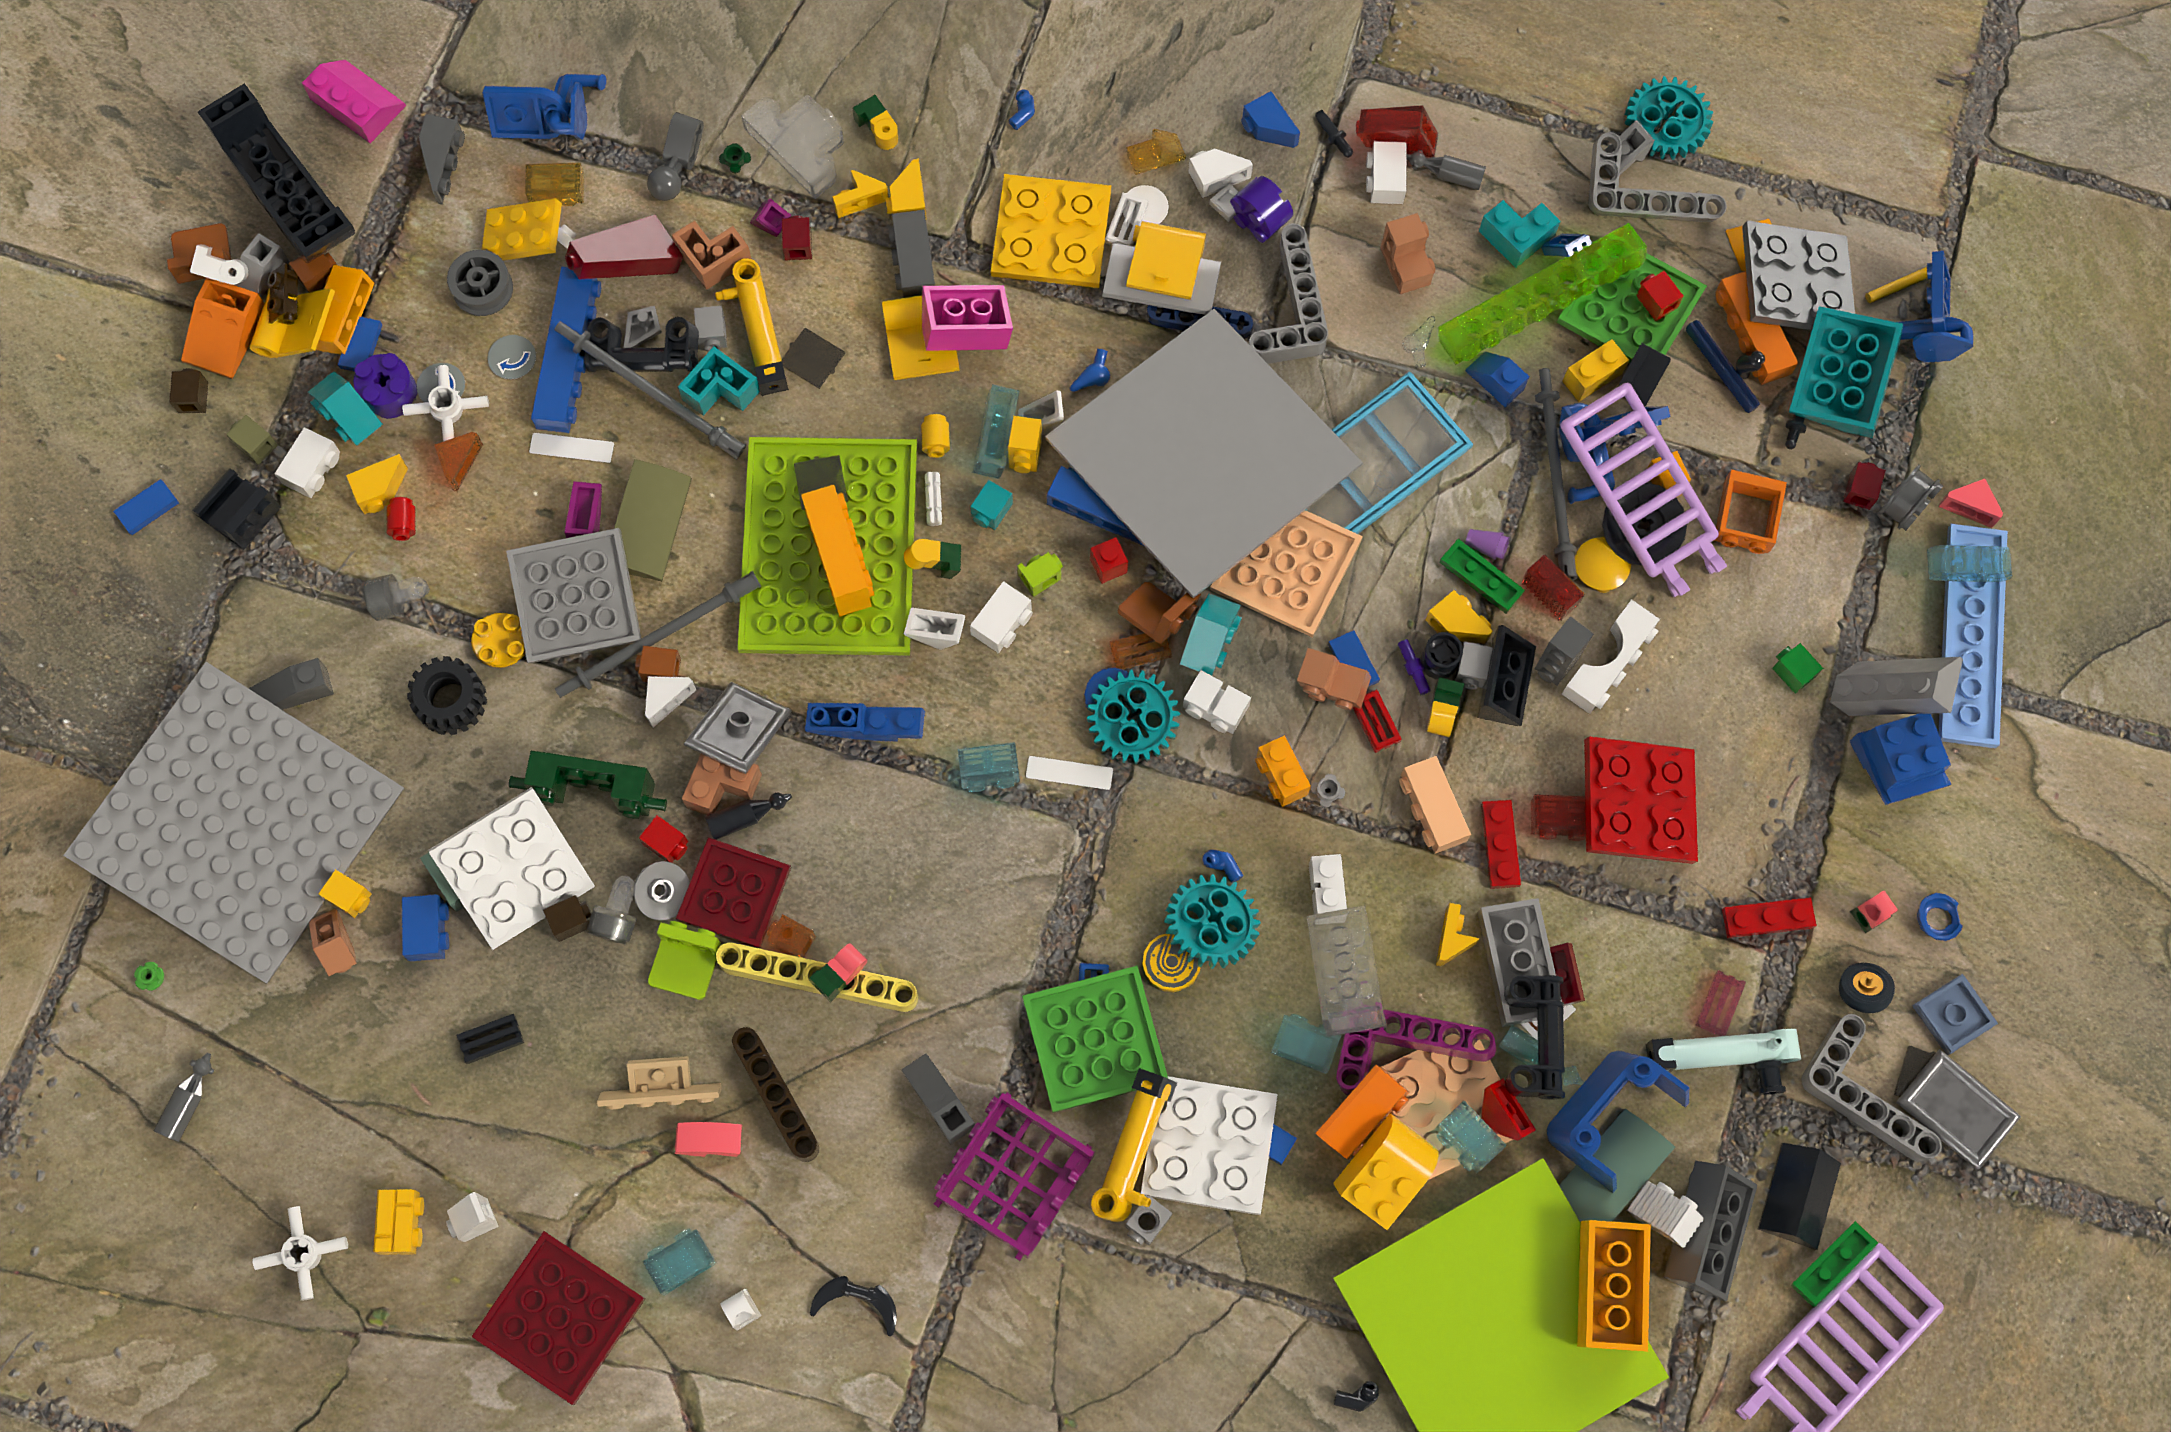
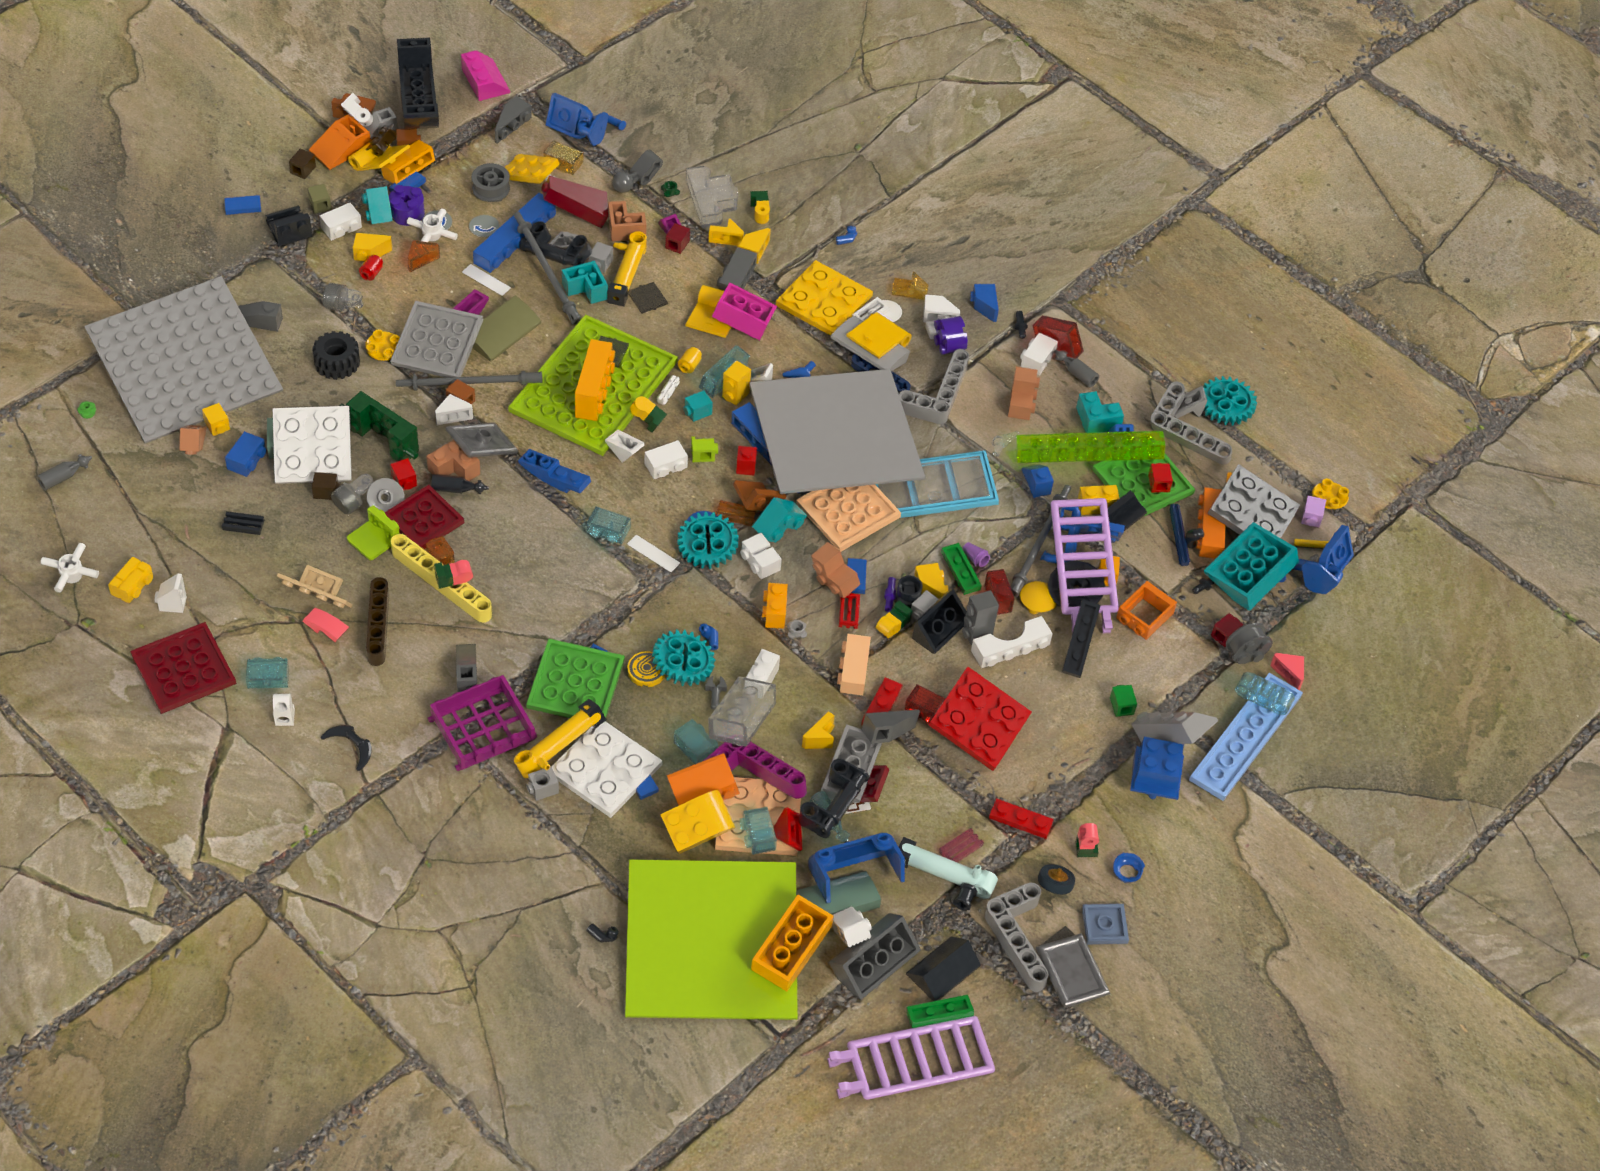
camera: 25 degrees right, 20 degrees down
none -> dark grey bar [705,676,727,710]
none -> dark grey slope [861,710,920,744]
none -> black plate [1061,599,1101,678]
none -> lavender brick [1301,496,1326,528]
none -> yellow dish [1312,478,1349,509]

